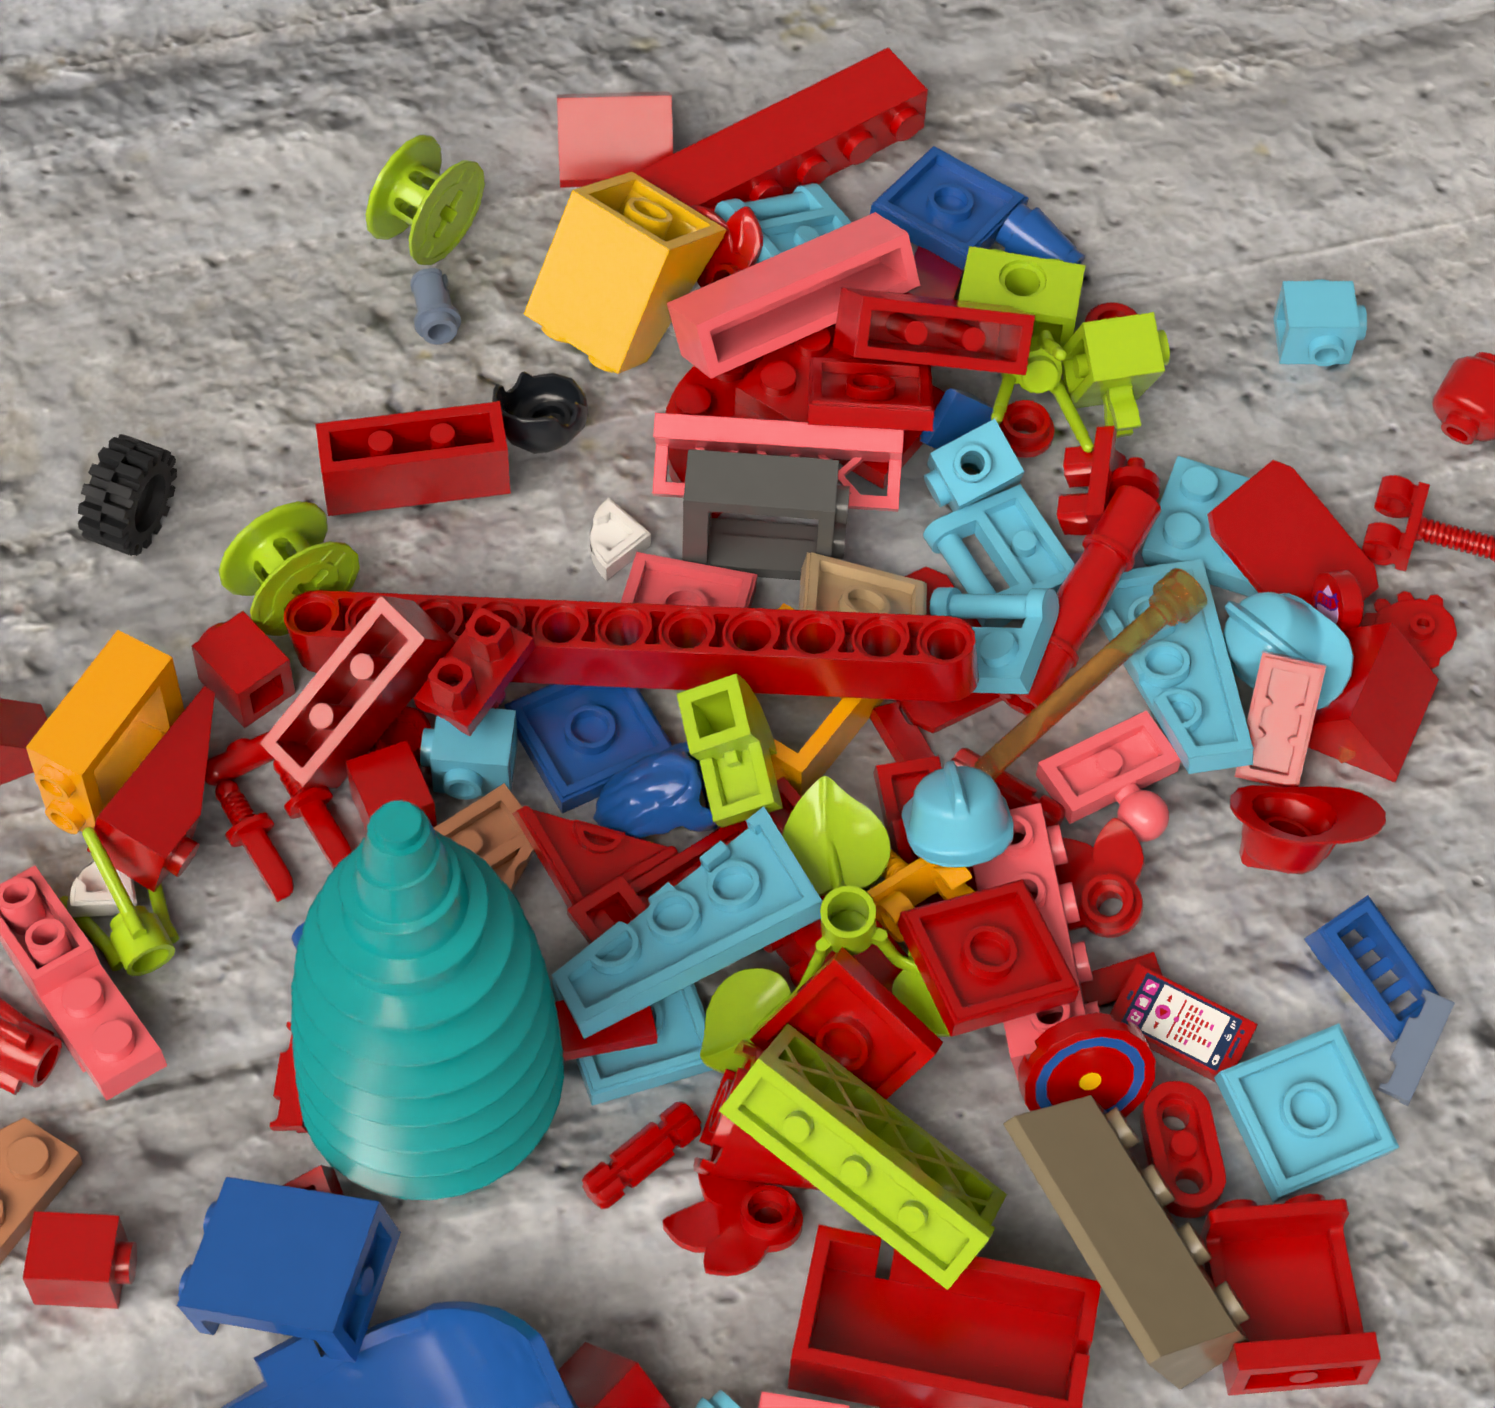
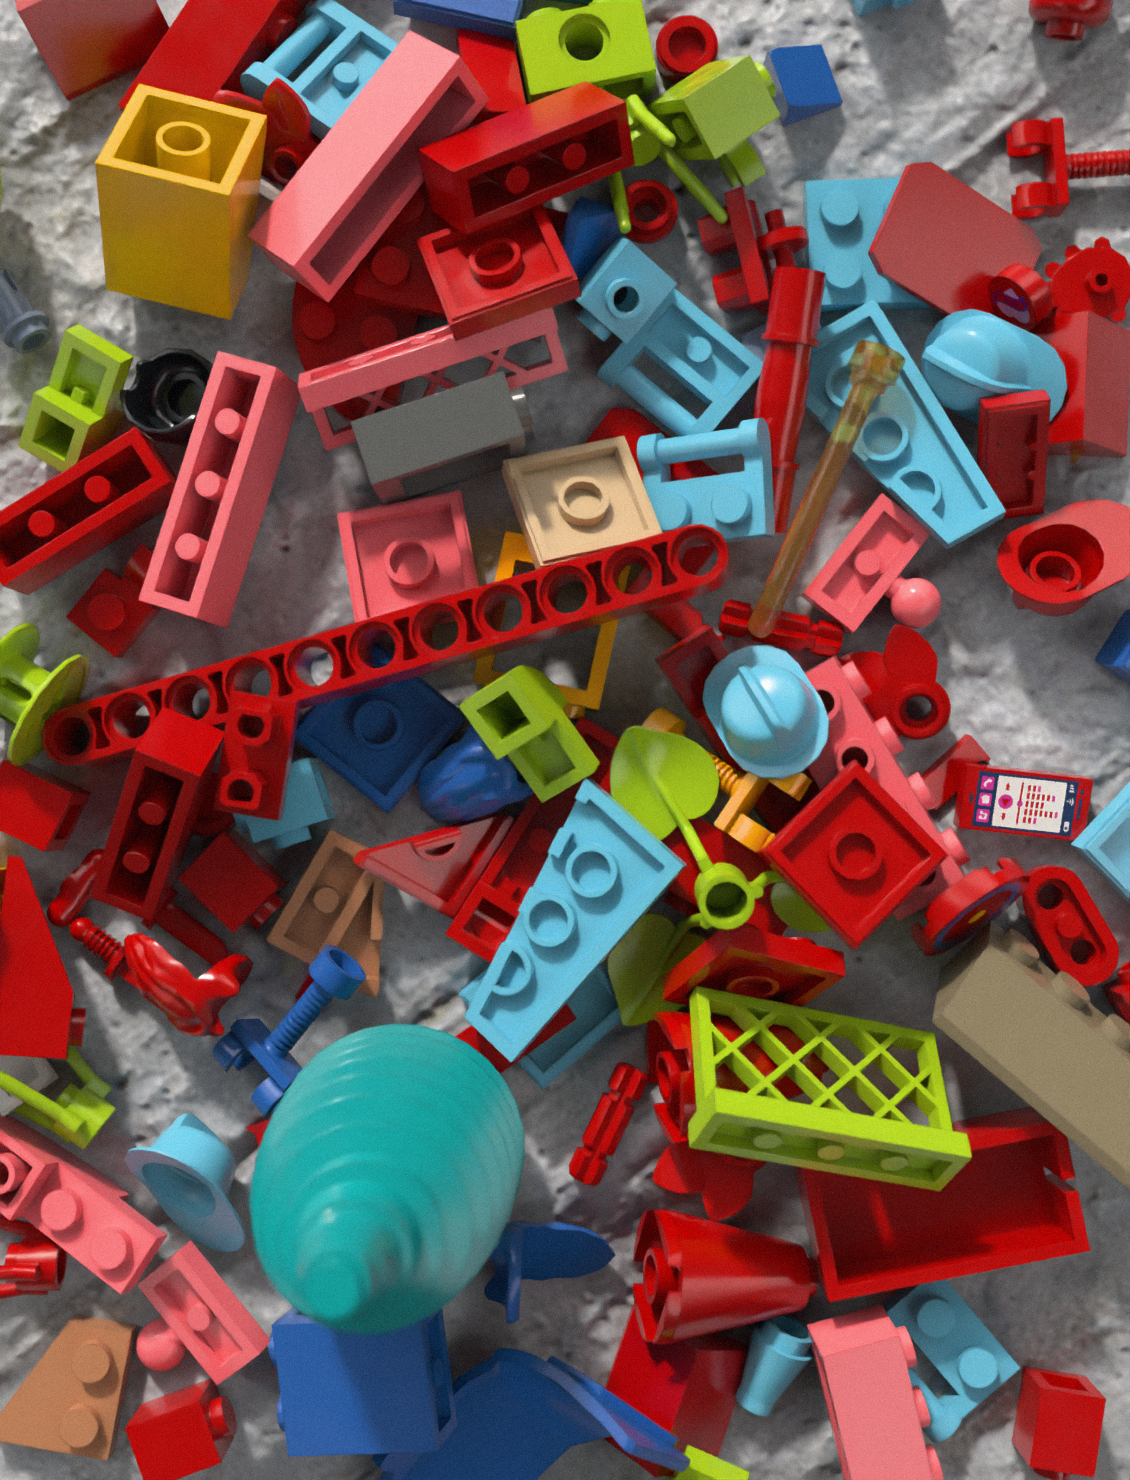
camera: 20 degrees left, 30 degrees up
white tile [590,498,651,581] -> none
none -> lime brick [18,324,134,472]
none -> red plate [66,544,161,658]
none -> red piece [124,933,253,1037]
none -> medium azure piece [124,1113,246,1253]
none -> coral plate [136,1240,270,1385]
none -> coral brick [138,351,301,629]
none -> blue piece [484,1221,615,1324]
none -> red cone [633,1208,818,1345]
none -> blue slope [763,44,843,126]

